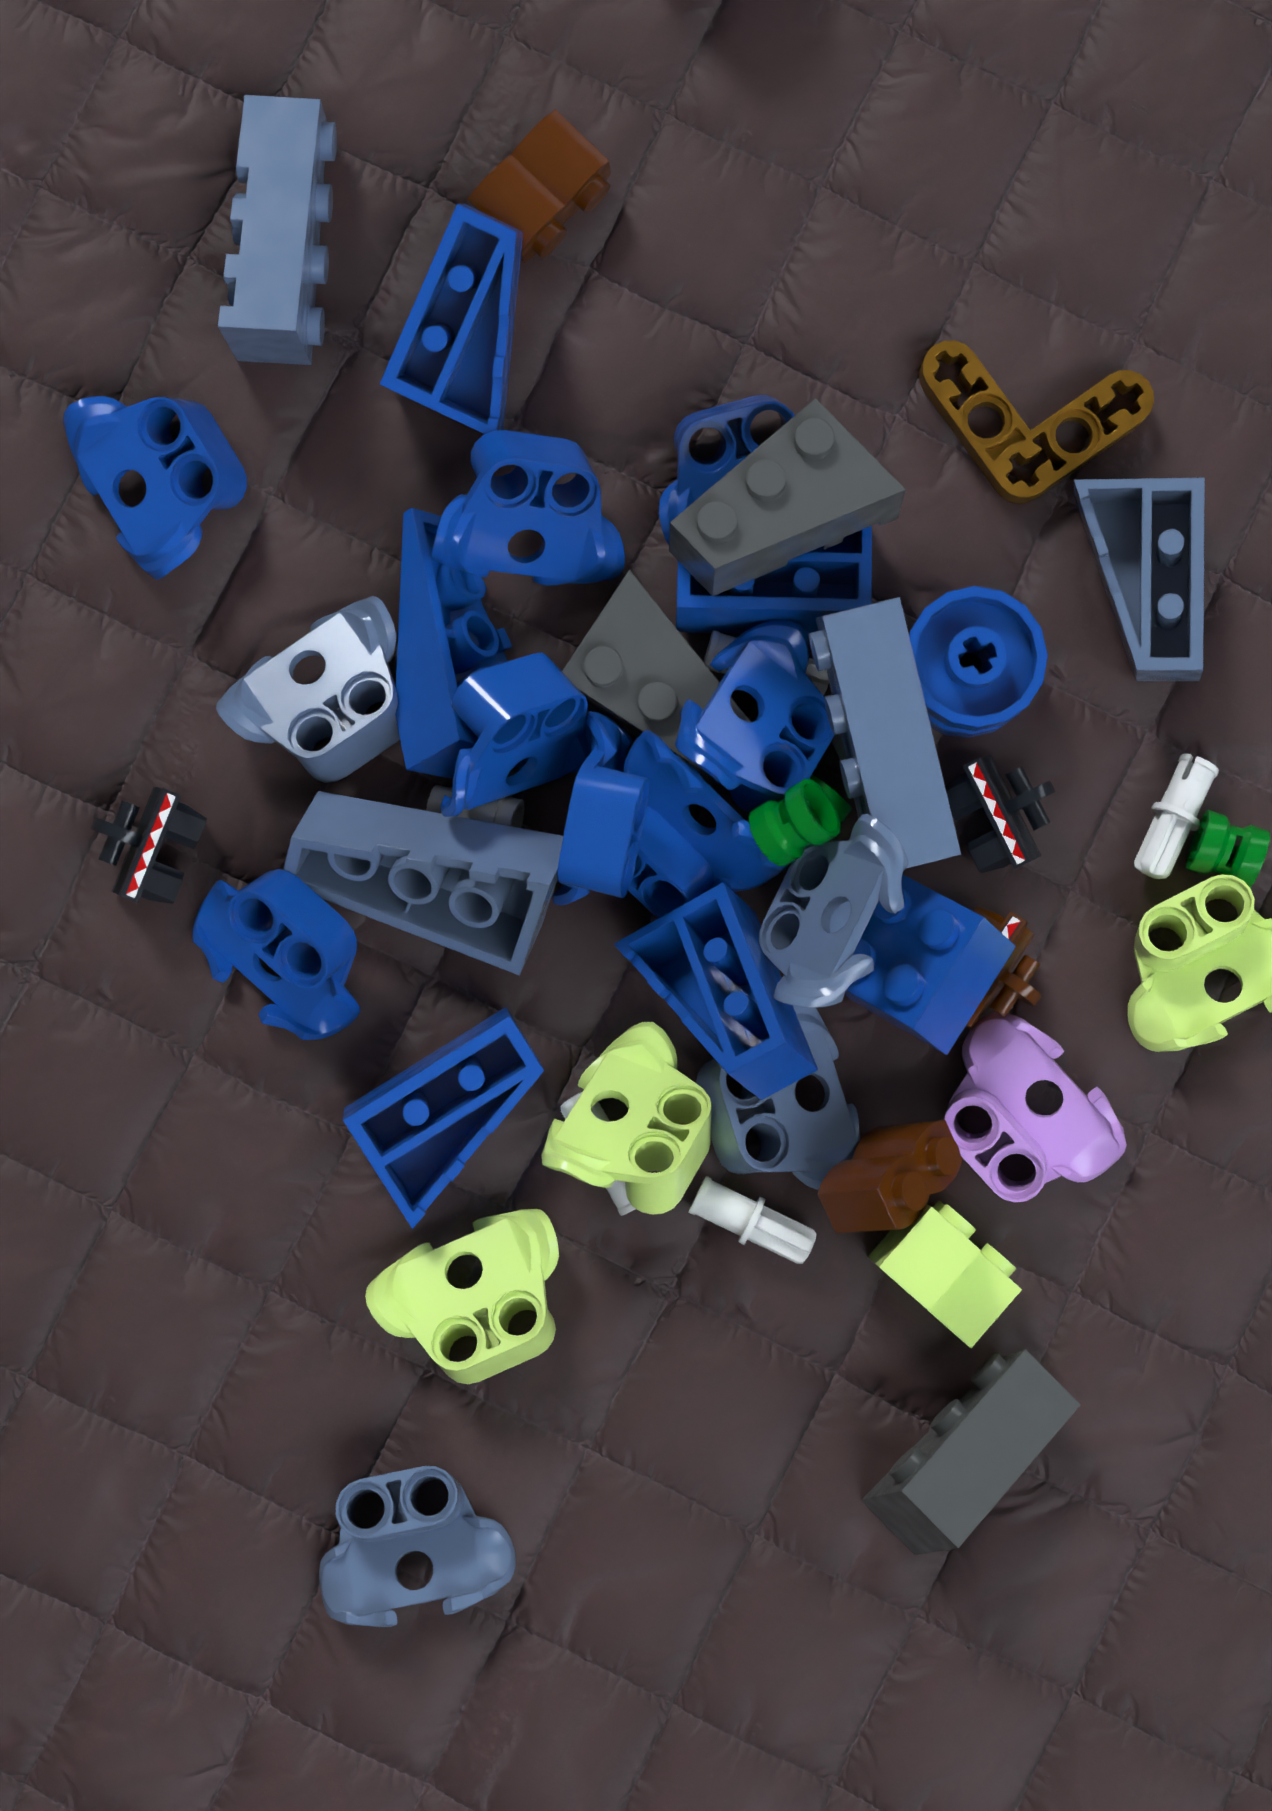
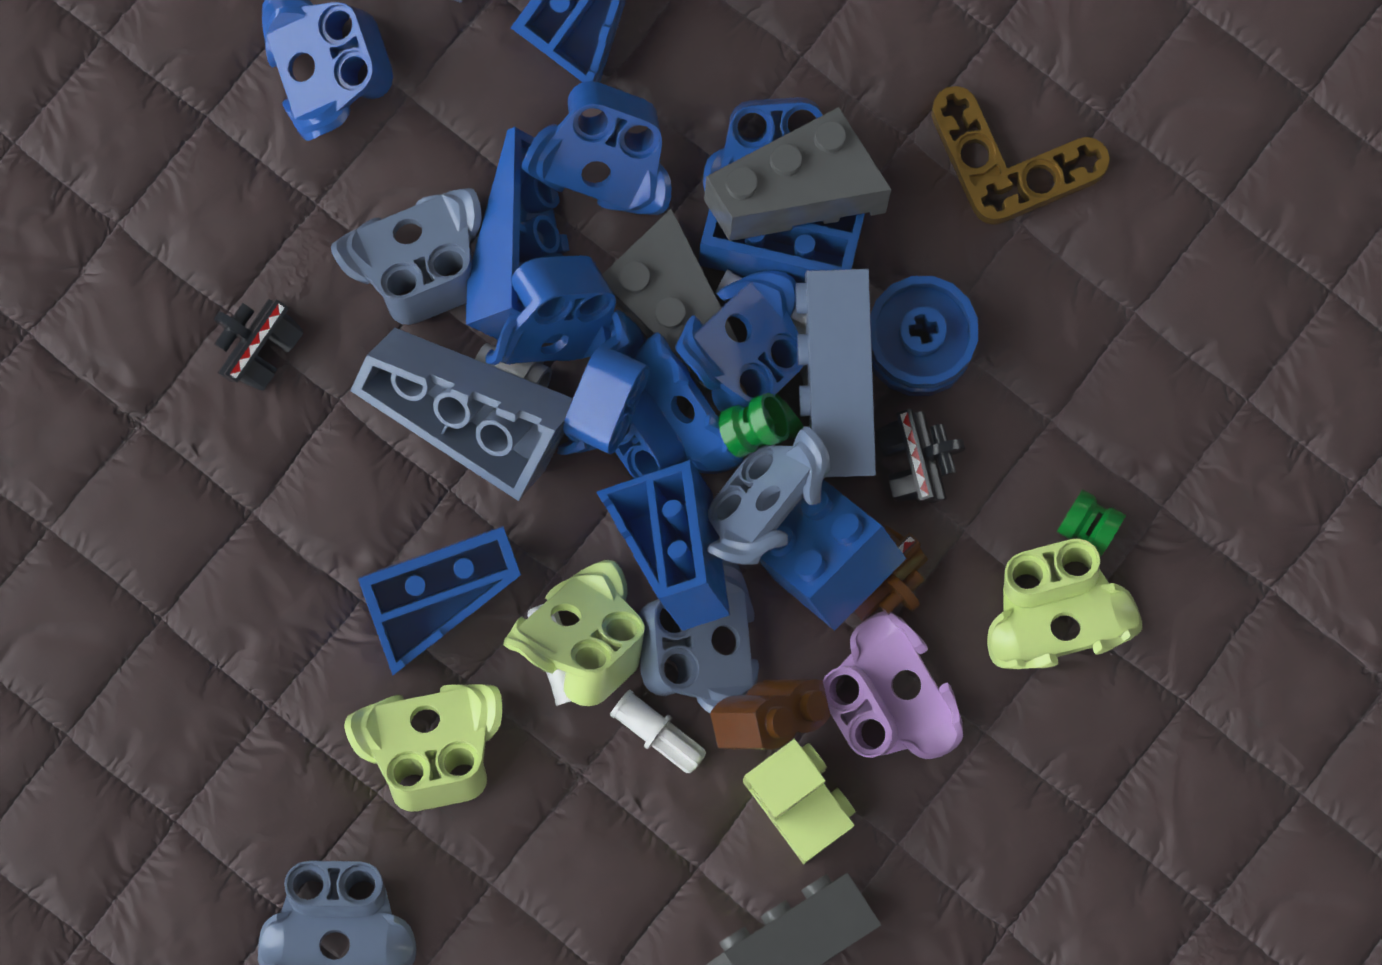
camera: 15 degrees right, 5 degrees down
blue piece [193,869,361,1040] -> none
sand blue wedge [1074,478,1205,681] -> none
white axle [1134,754,1219,879] -> none

